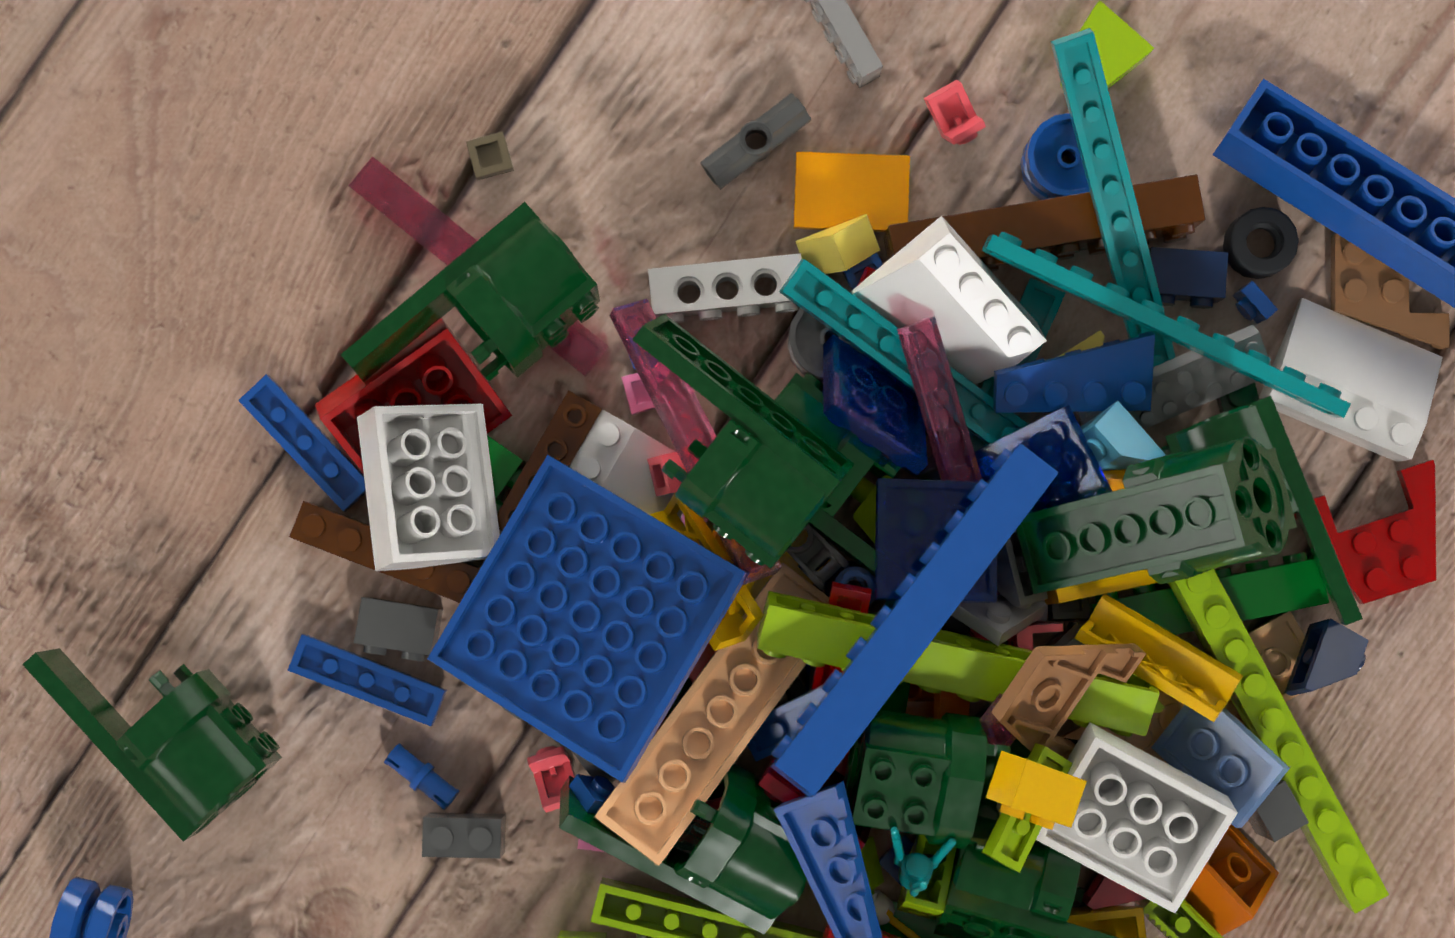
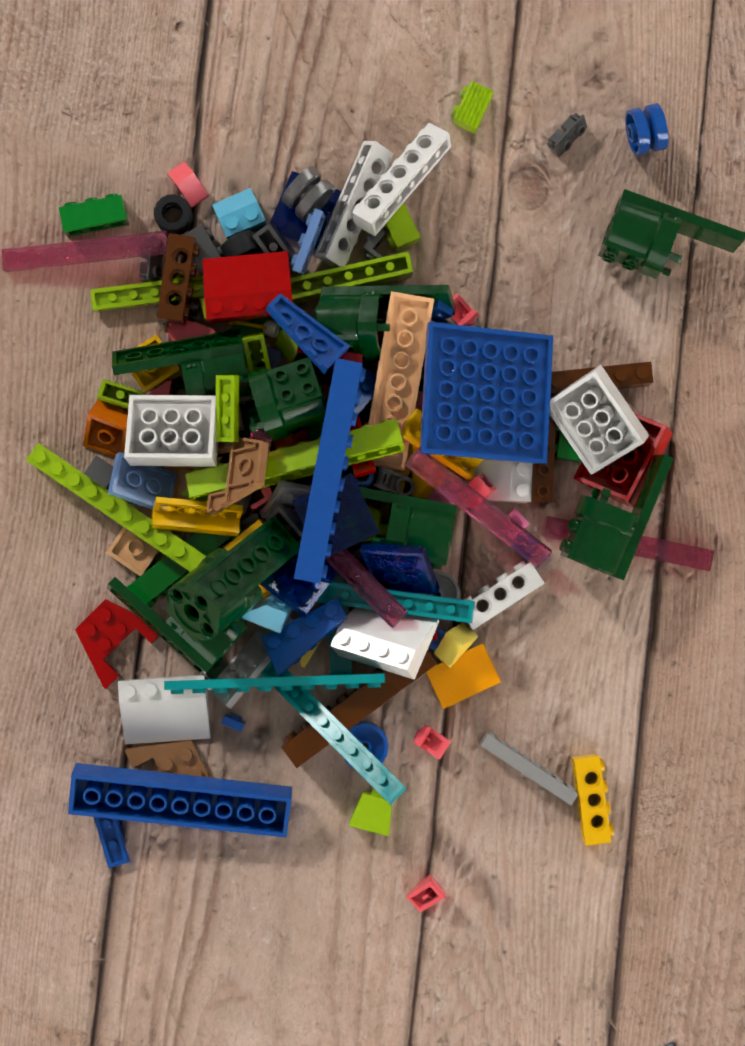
camera: 145 degrees right, 0 degrees up
blue plate [238,374,366,512] -> none
blue plate [288,634,447,726] -> none
dark grey brick [354,597,443,662] -> none
blue pin [384,743,460,811] -> none
dark grey brick [422,813,506,859] -> none
dark tan plate [466,131,514,181] -> none
dark green piece [632,314,854,569] -> none
dark grey piece [700,93,811,190] -> none
teal plant [891,826,956,897] -> none
yellow brick [986,751,1087,830] -> none
dark blue brick [1149,247,1228,309] -> none
black tyre [1223,207,1299,279] -> none
dark blue slope [1284,618,1369,696] -> none

